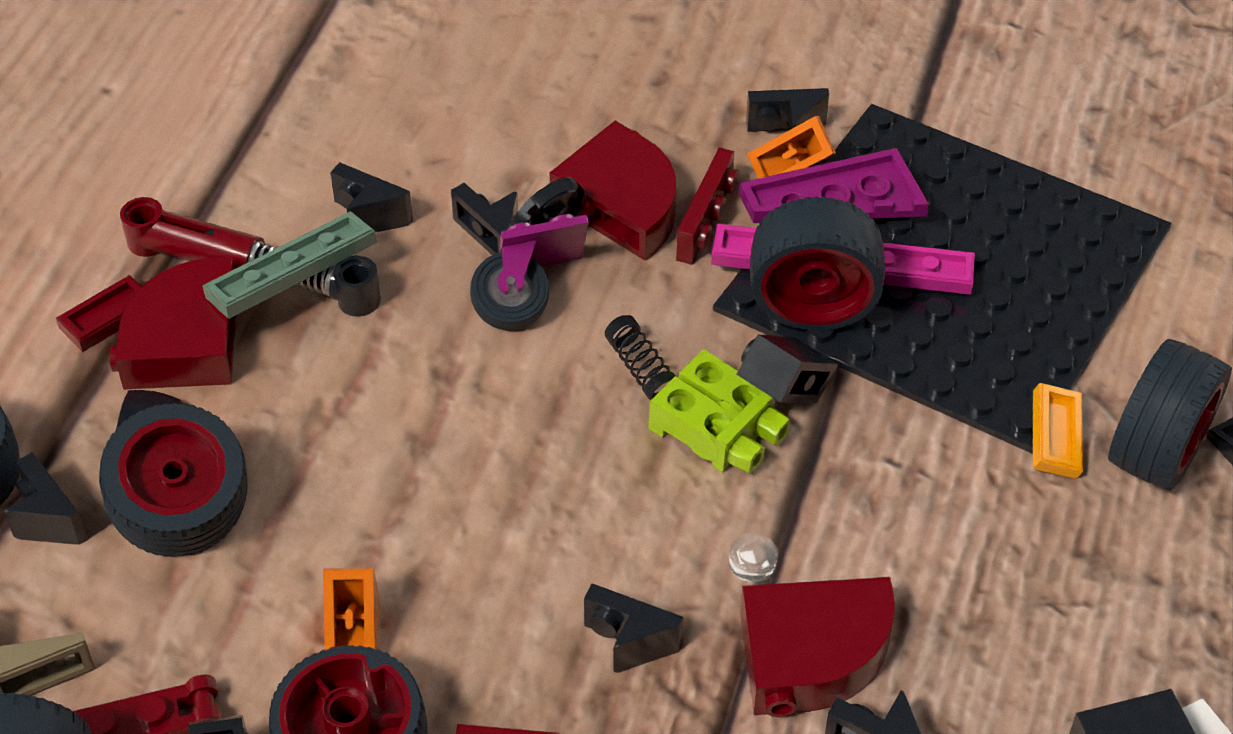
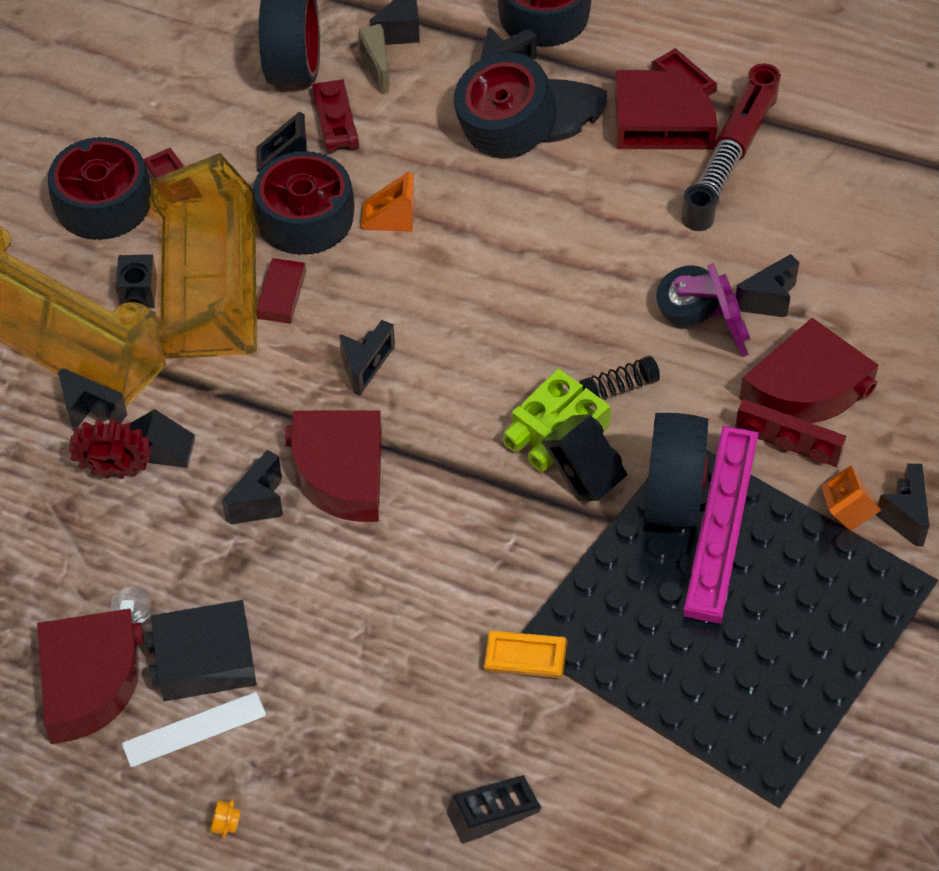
camera: 95 degrees right, 5 degrees up
sand green tile [203,211,377,319] -> none
black slope [330,162,413,233] -> none
black tile [511,177,587,226] -> none
clear tile [729,533,778,582] -> none
magenta wing [739,148,929,223] -> none
black wheel [1108,339,1232,491] -> none

